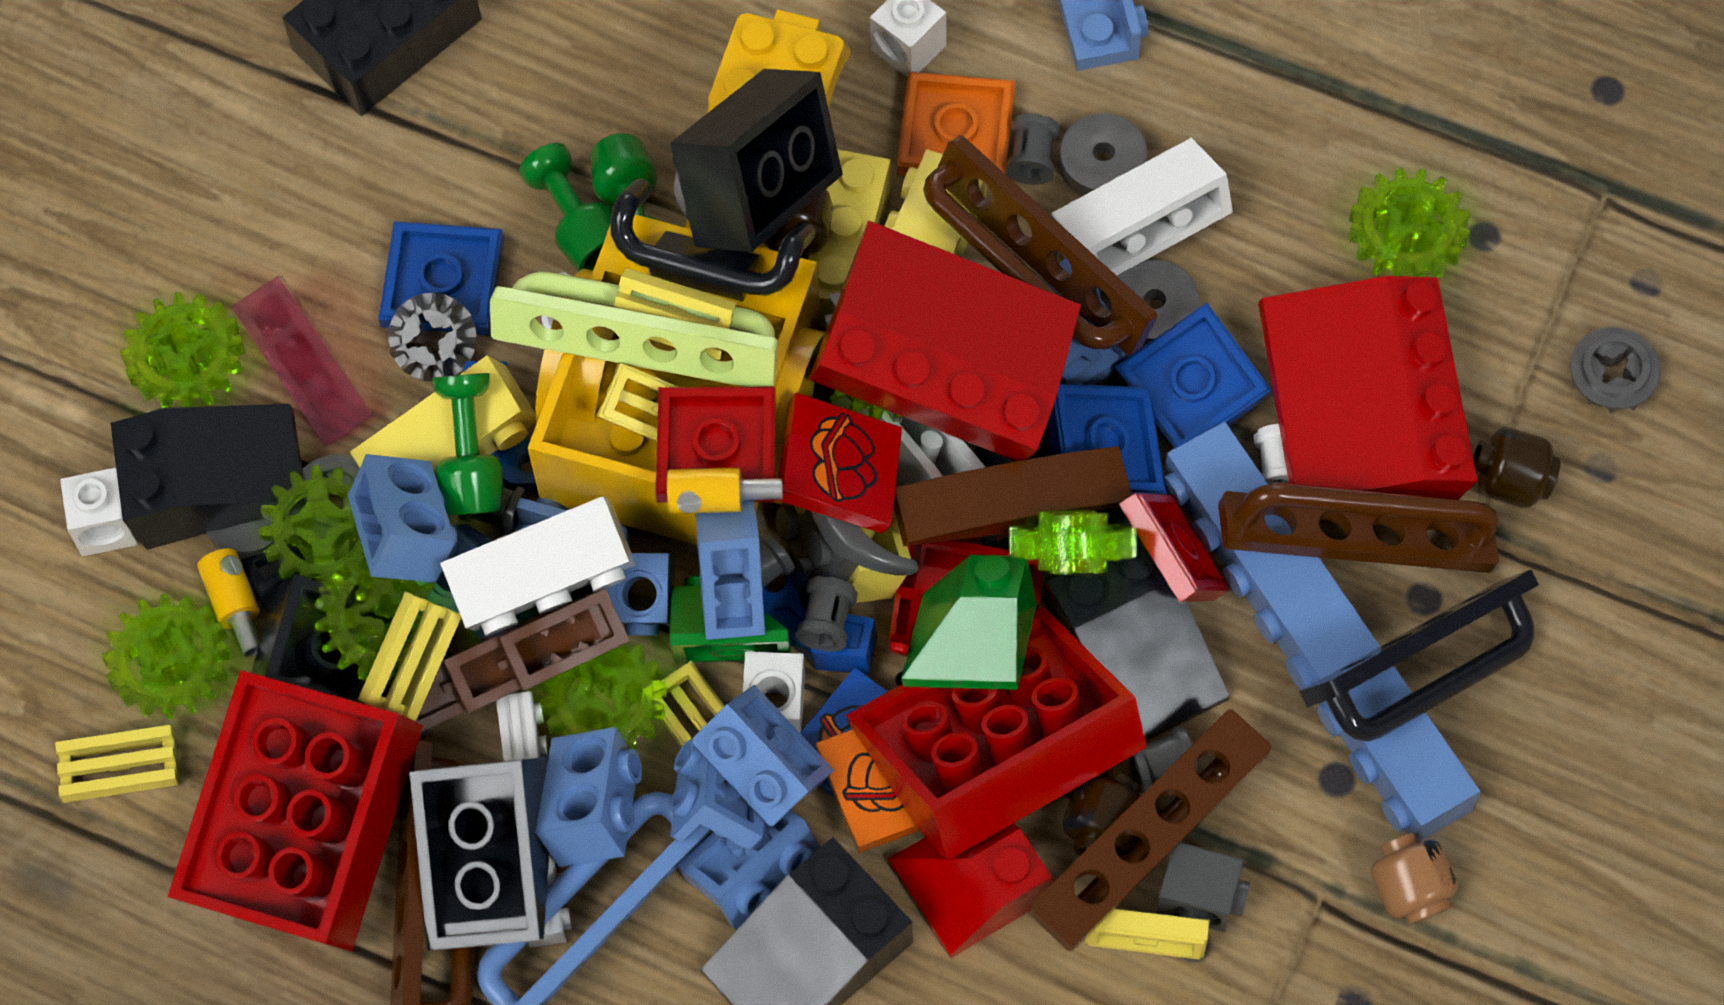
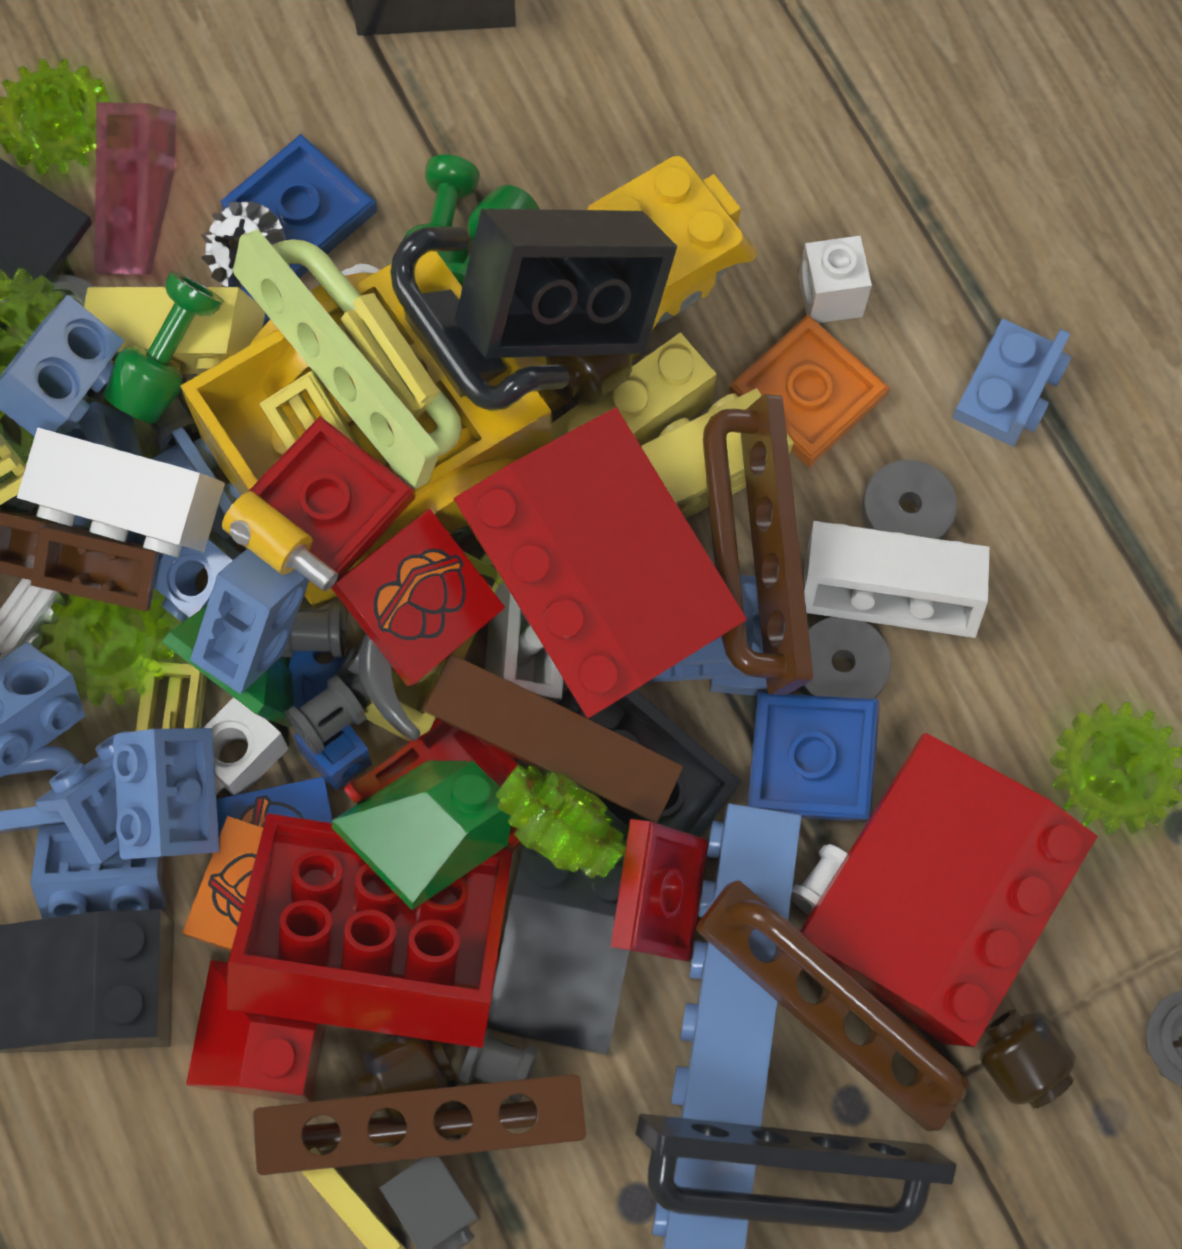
camera: 35 degrees right, 5 degrees up
dark grey bush [1005,113,1060,185] -> none
blue tile [1047,384,1166,495] -> none

